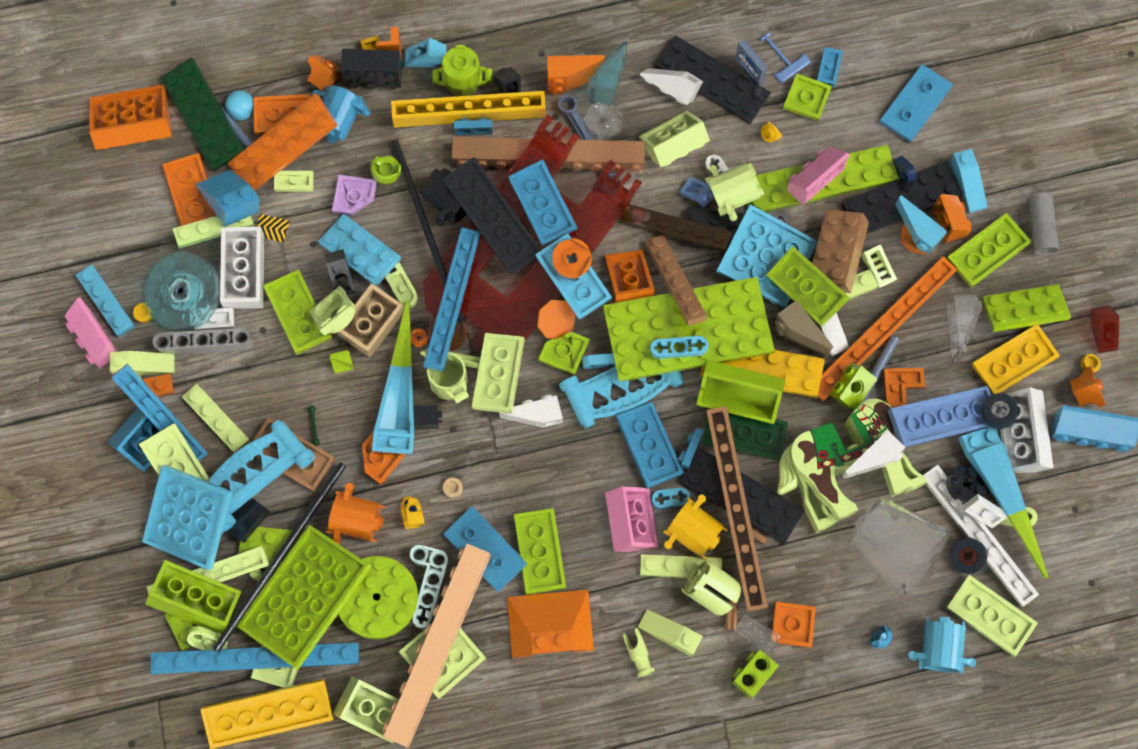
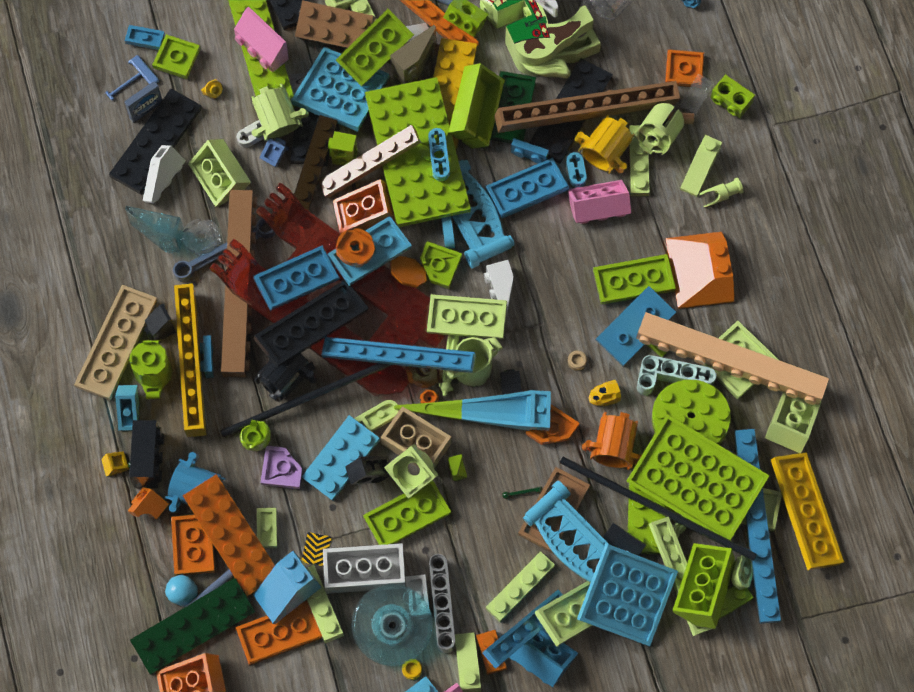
camera: 90 degrees left, 5 degrees down
orange panel [376,27,402,61] -> none
orange slope [547,55,605,95] -> none
none -> tan plate [74,285,158,400]
none -> lime brick [328,131,358,166]

